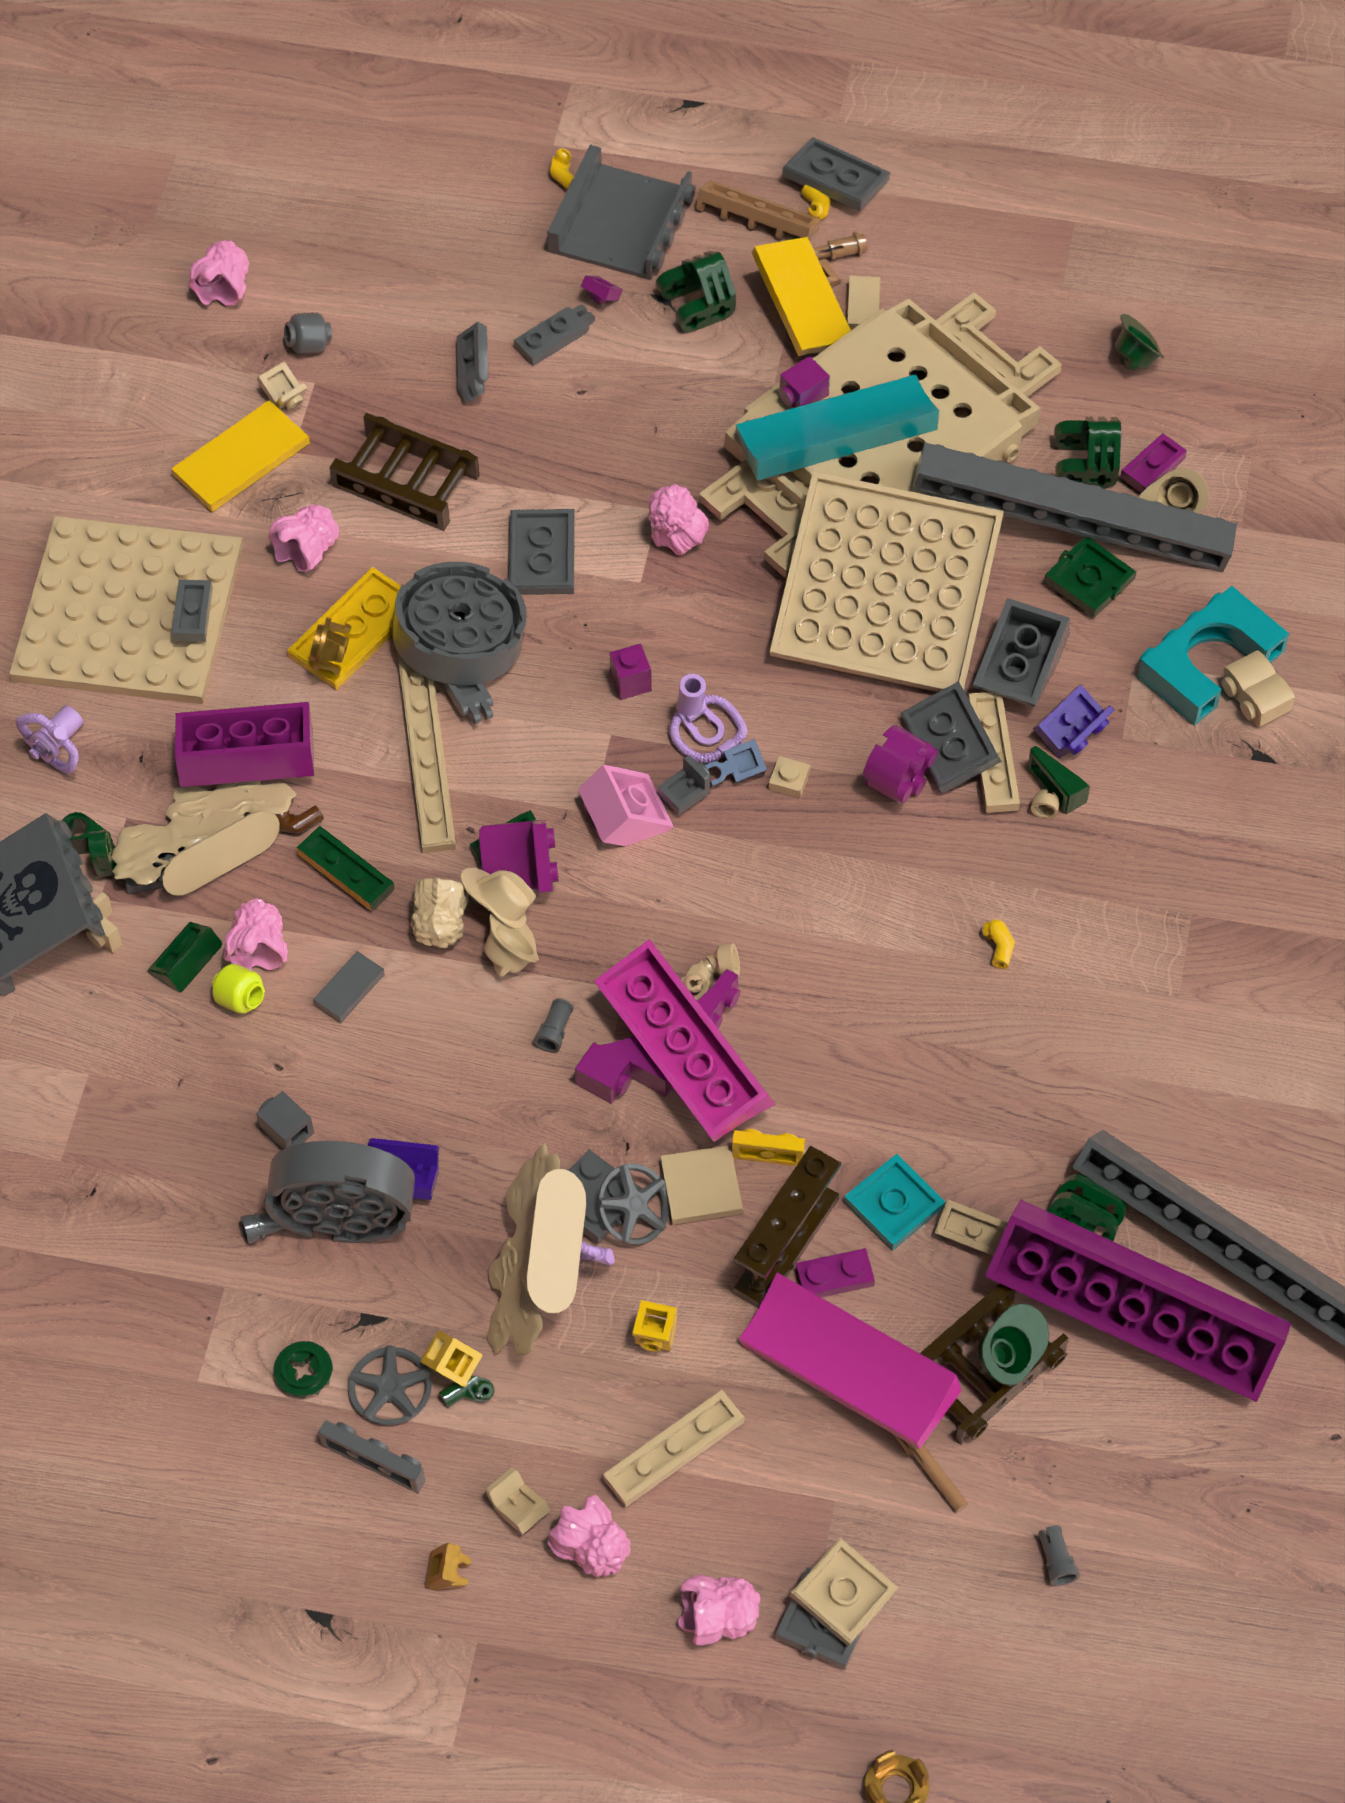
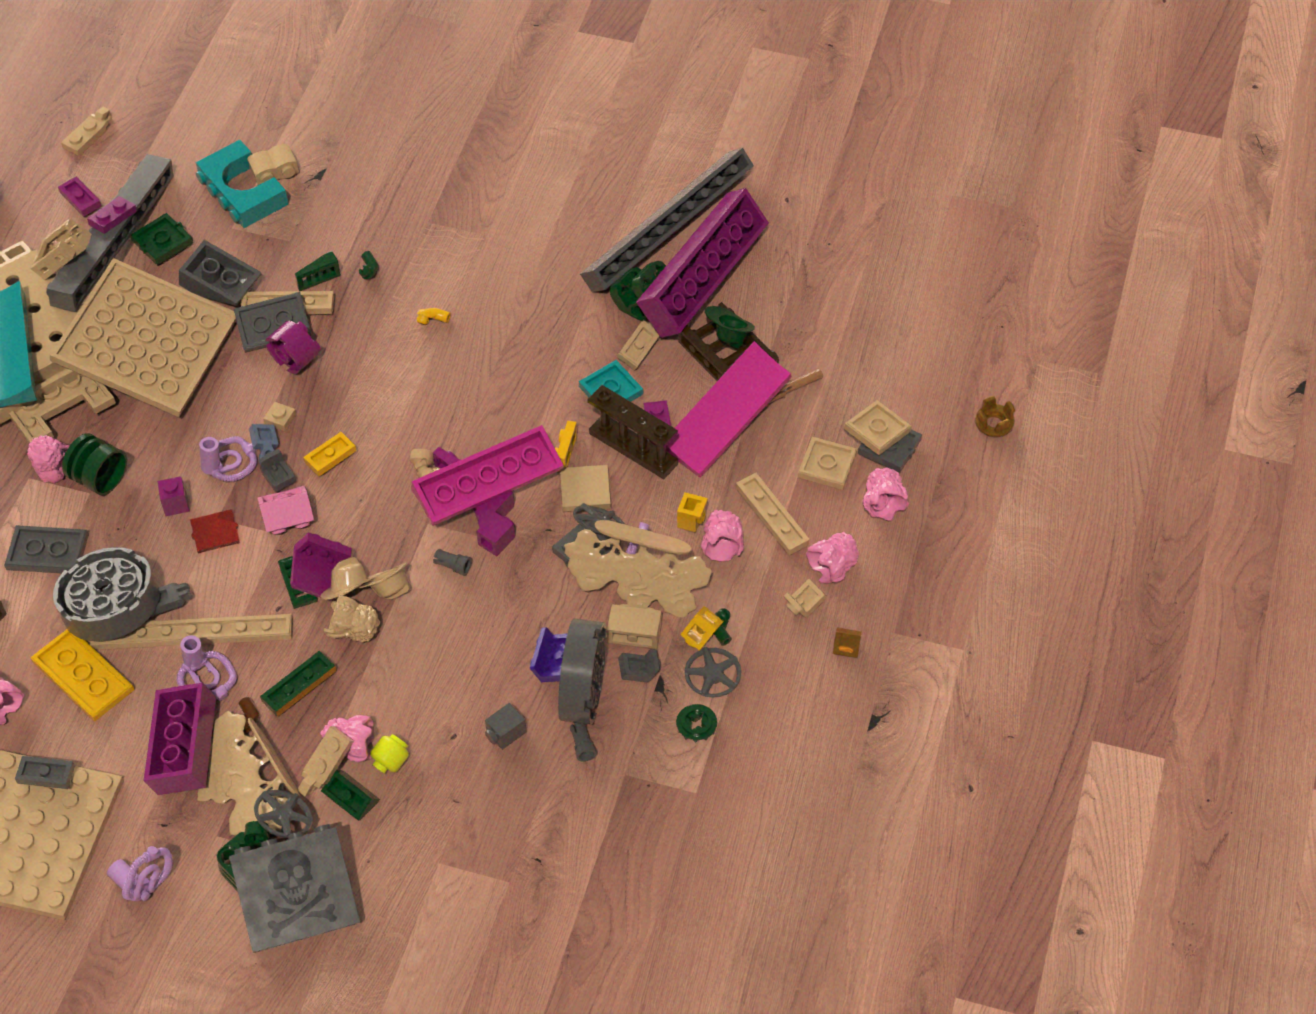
camera: 85 degrees left, 5 degrees down
pearl gold piece [309,617,352,675] -> none
dark grey tile [313,951,385,1023] -> none
dark grey plate [318,1420,425,1494] -> none
tan hinge [1031,789,1059,819] -> none
dark purple bracket [1033,685,1114,758] -> none
dark grey pin [1038,1525,1080,1586] -> none
dark green piece [1054,417,1121,489] -> none
tan piece [1139,468,1209,514] -> none
none -> tan piece [31,219,92,280]
none -> tan hinge [61,106,112,156]
none -> dark green wheel [62,433,127,495]
none -> magenta plate [87,196,137,234]
none -> lavender piece [176,635,237,701]
none -> clear red piece [190,509,240,553]
none -> dark grey wheel [254,790,313,838]
none -> tan hinge [297,726,354,797]
none -> yellow plate [303,432,356,476]
none -> dark green arm [359,251,379,280]
none -> tan brick [607,604,662,649]
none -> dark grey bracket [618,648,660,683]
none -> bright pink hair [701,510,744,562]
none -> tan tile [798,437,857,490]

